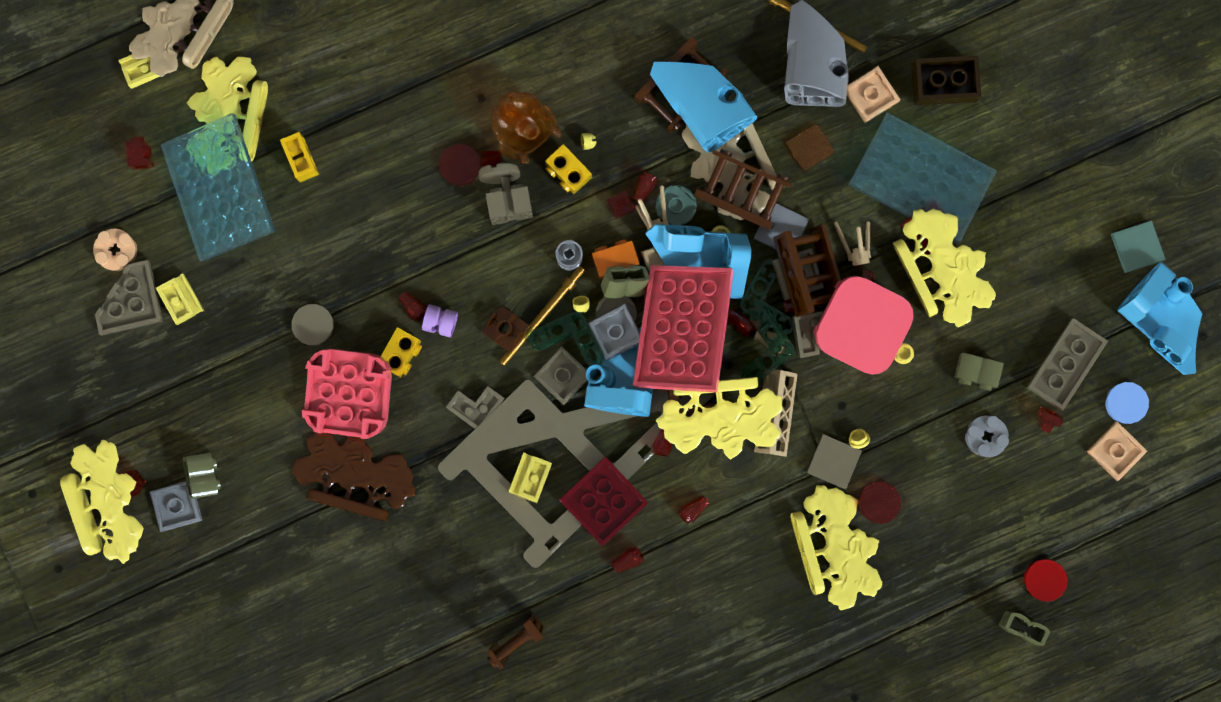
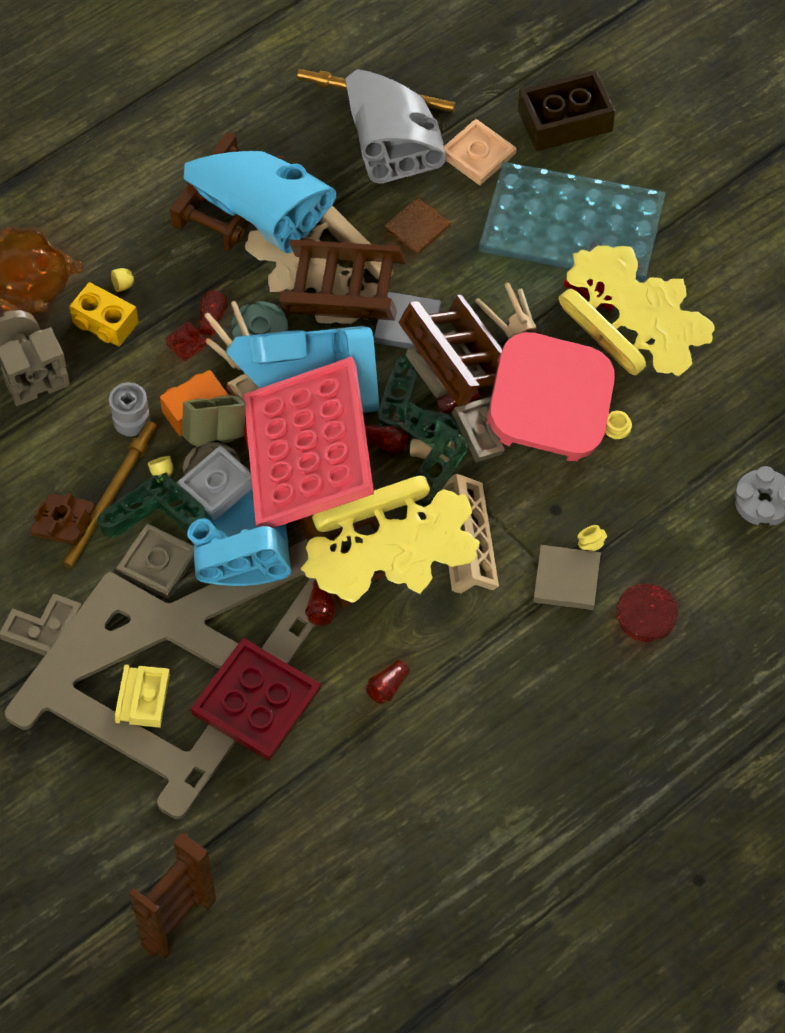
camera: 10 degrees left, 25 degrees down
clear red cone [611,546,644,573] -> none
light yellow plant [791,485,882,610] -> none
olive brick [954,353,1004,391] -> none

